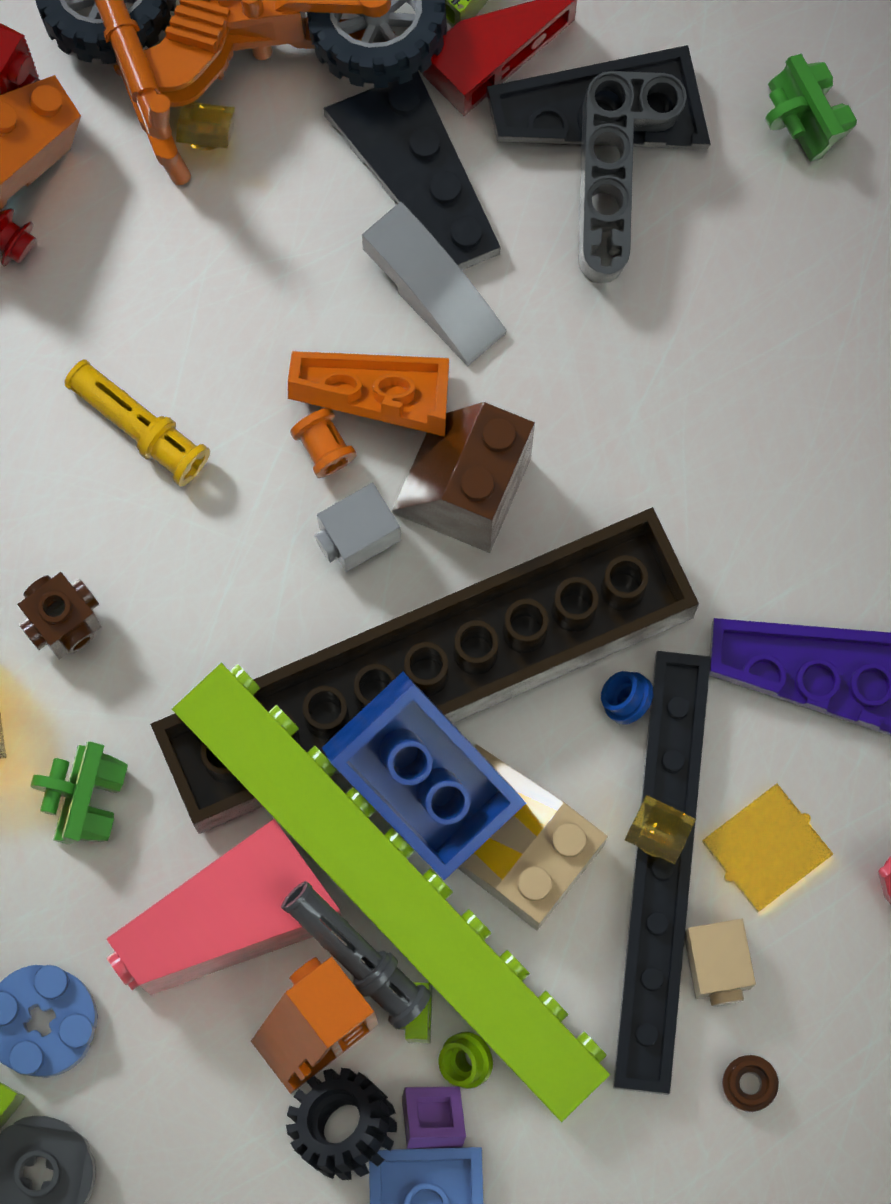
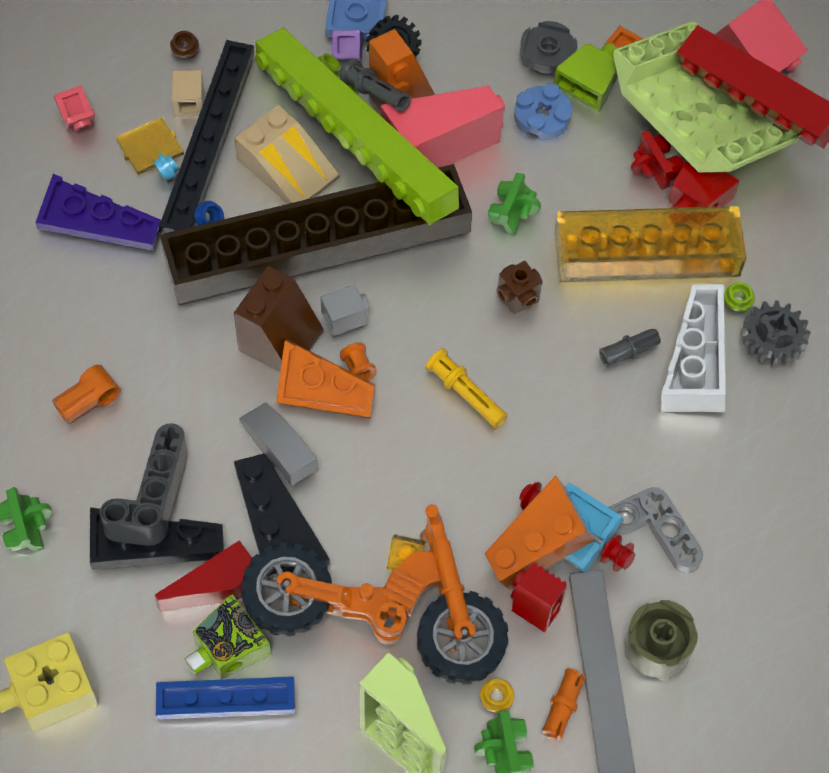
camera: 175 degrees left, 15 degrees down
blue brick [322,671,526,880] -> none
clear yellow plate [625,795,696,865] -> none
none -> orange piece [52,364,121,424]
none -> medium azure plate [154,153,179,181]

